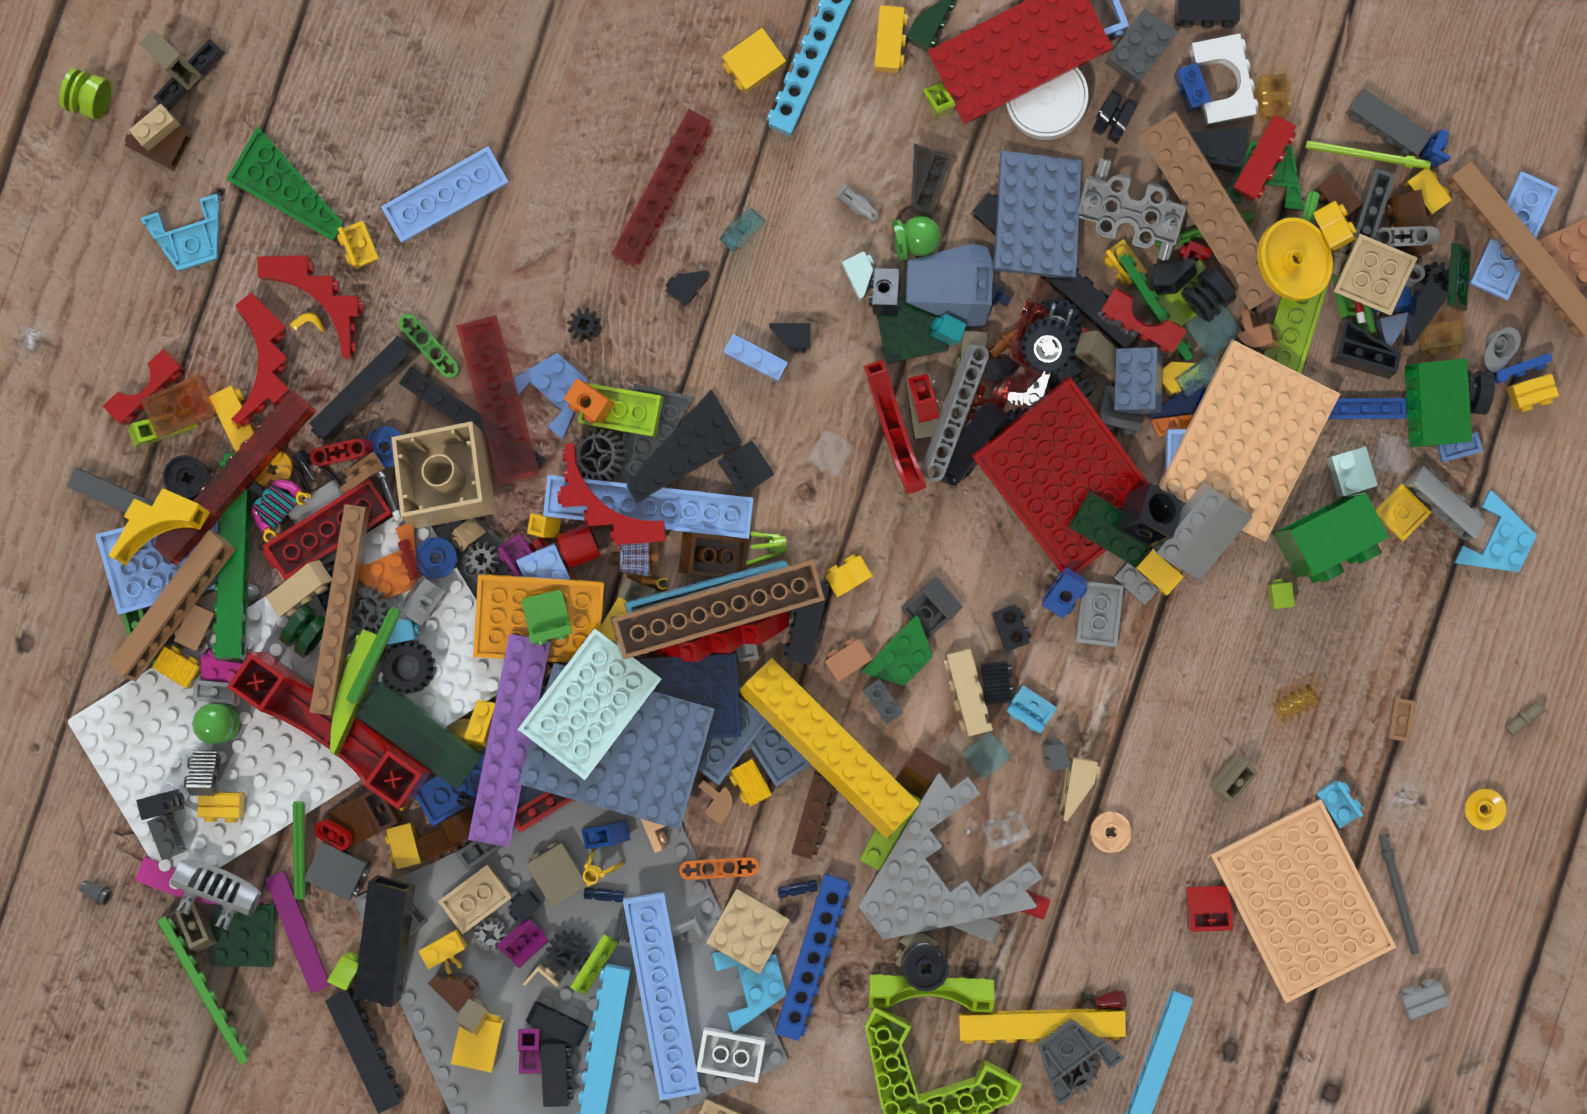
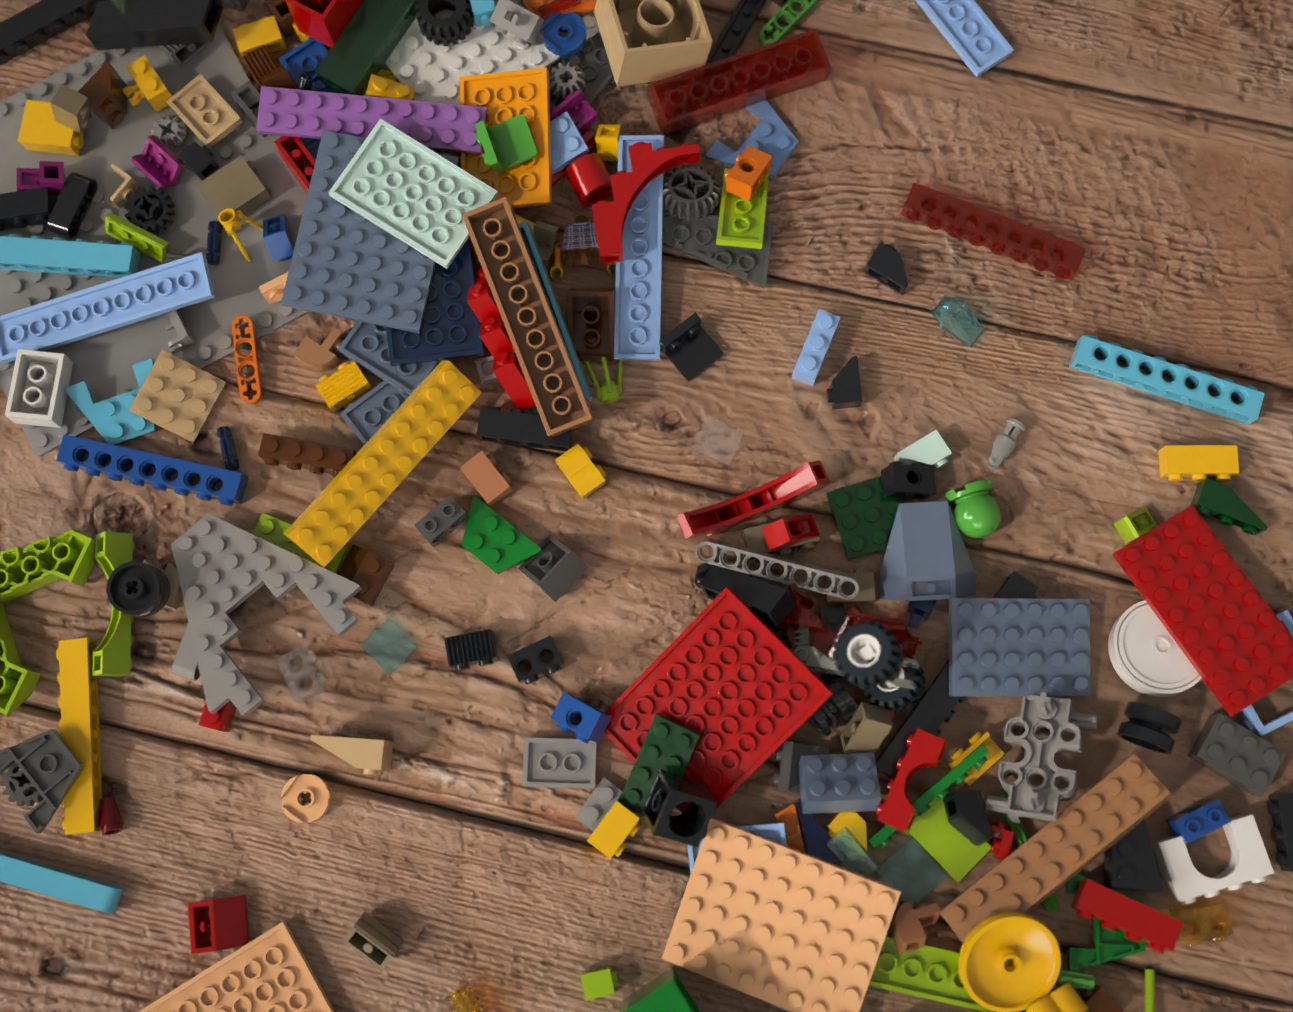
camera: 95 degrees right, 10 degrees down
tan bracket [449,518,486,552] -> none
black gear [567,308,602,343] -> none
black wing [626,390,742,503] -> none
yellow brick [721,28,786,94] -> none
clear smoke wedge [911,143,954,219] -> none
teal brick [930,314,966,346] -> none
tan wedge [943,649,993,736] -> none
medium azure bracket [1007,685,1057,734] -> none
dark grey brick [1041,738,1070,771] -> none
light grey slope [1153,482,1252,580] -> none
black wheel [1181,267,1237,323] -> none

